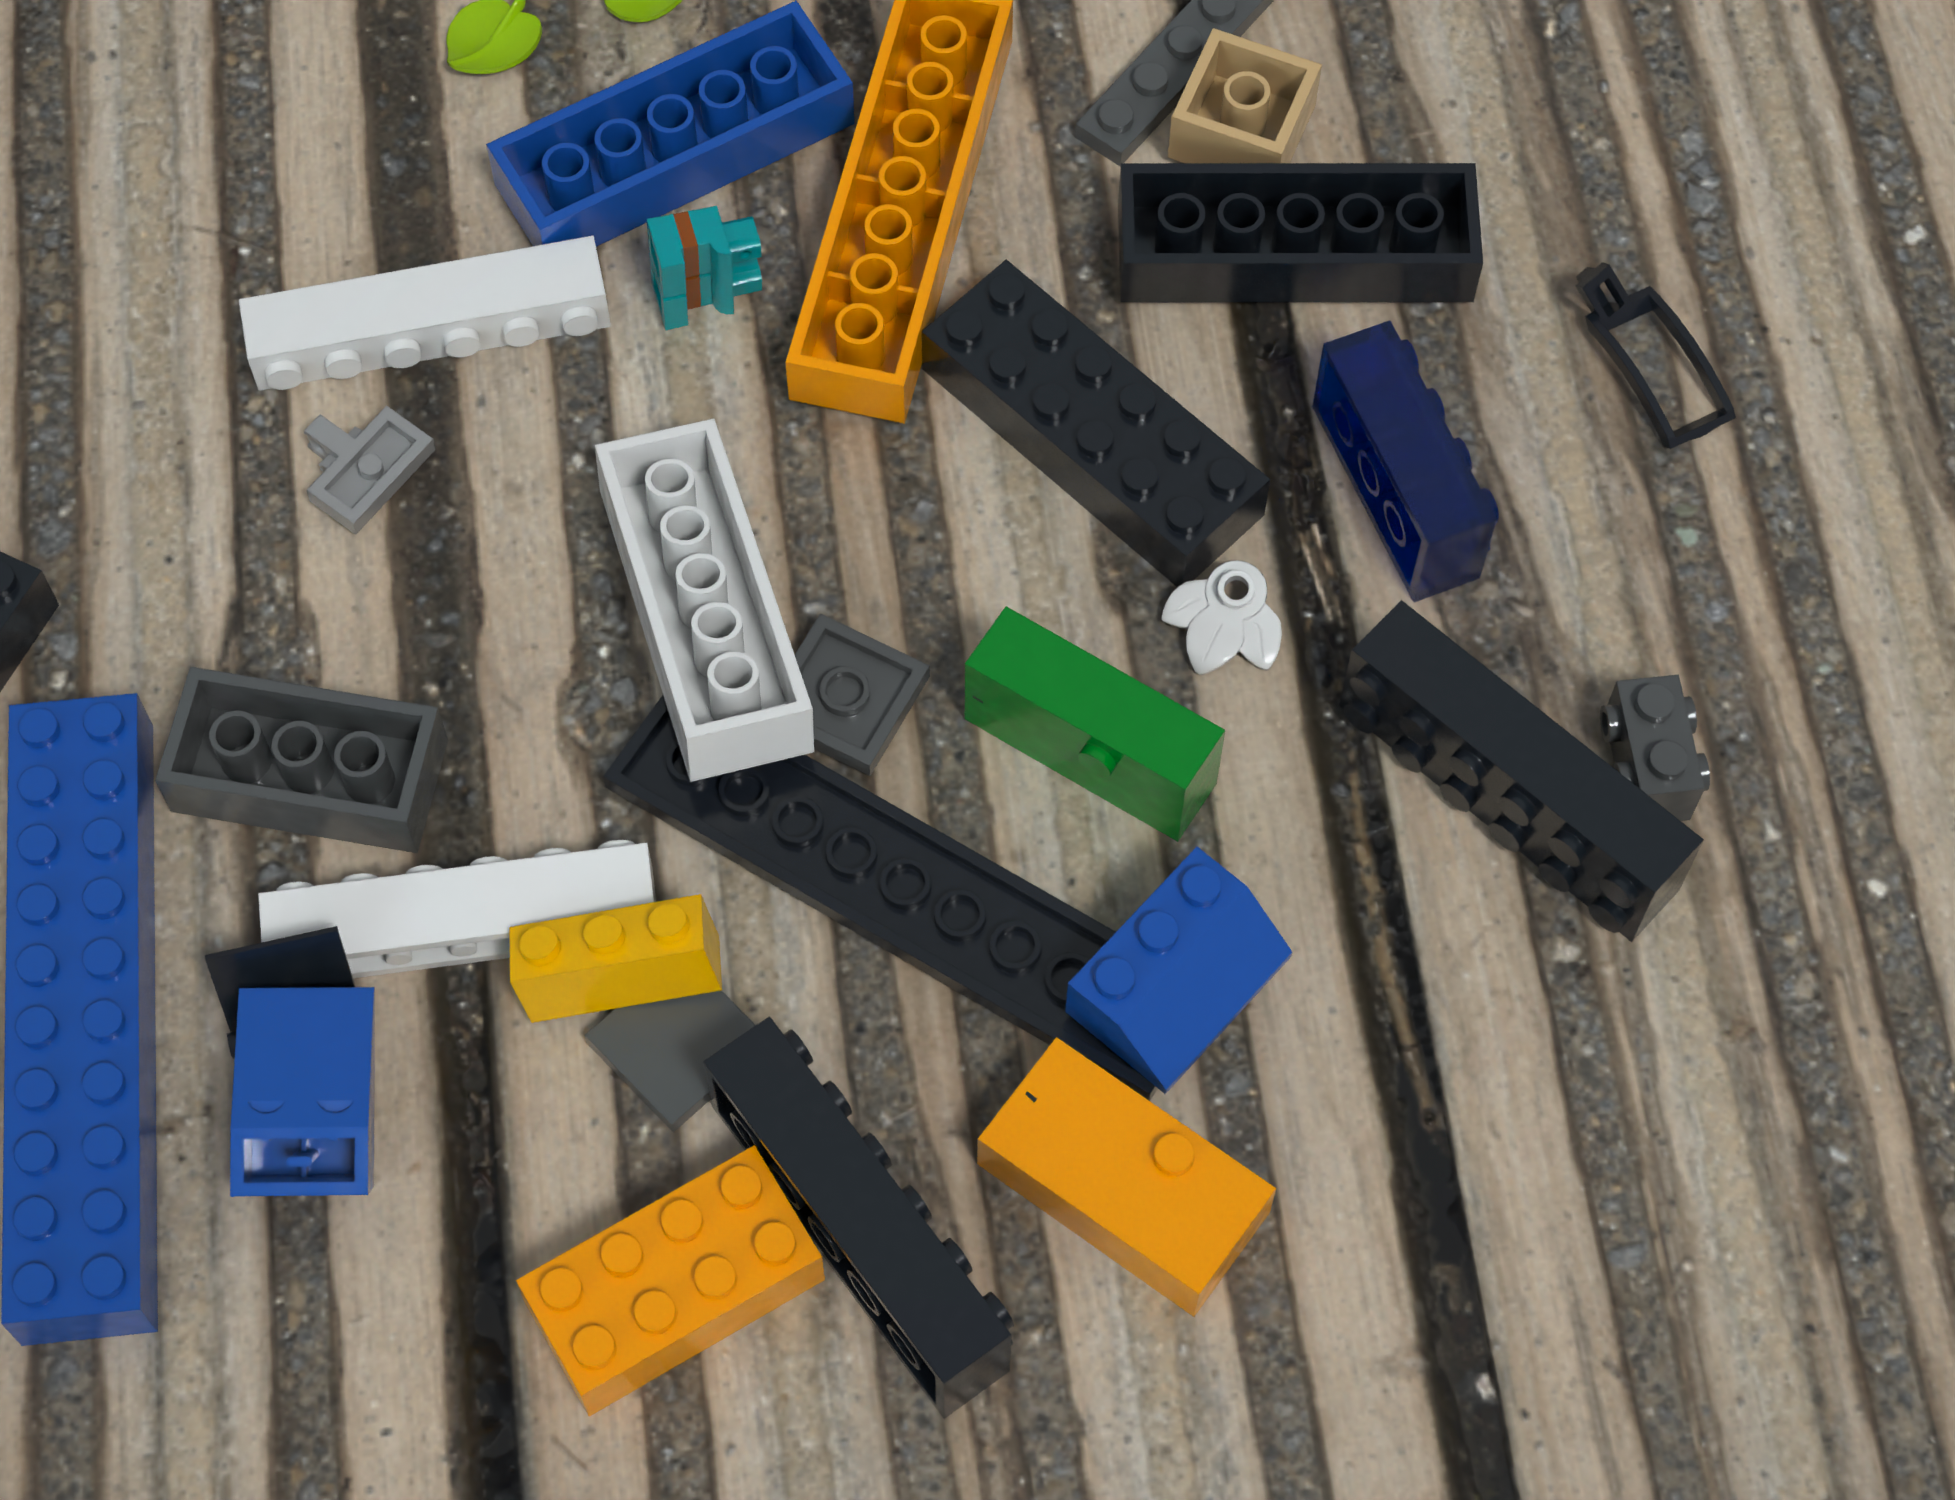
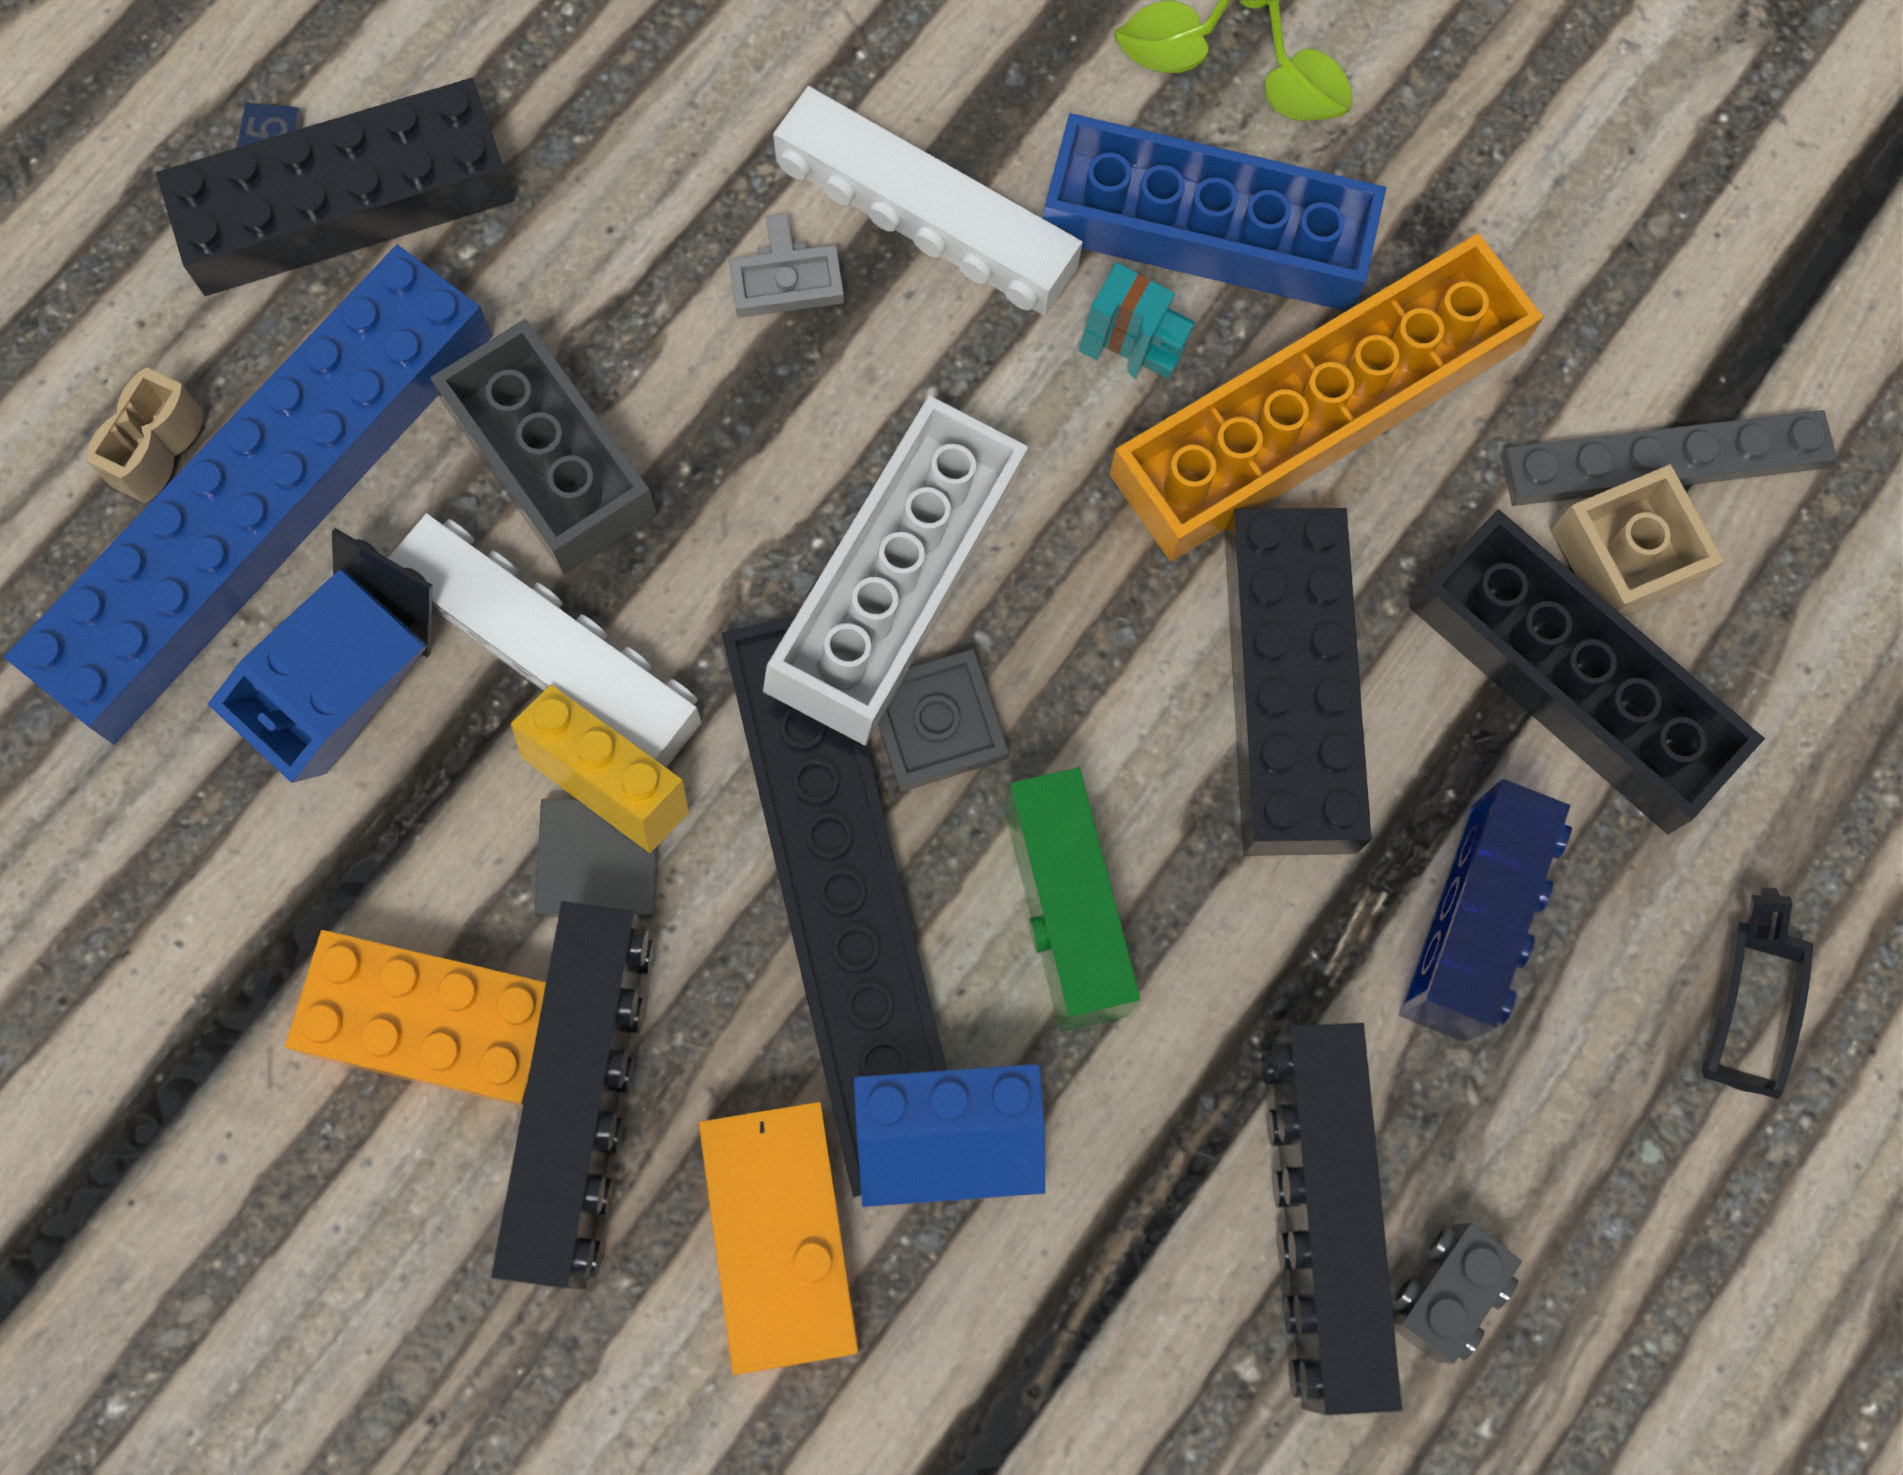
camera: 40 degrees right, 10 degrees up
white plate [1162,560,1282,675] -> none

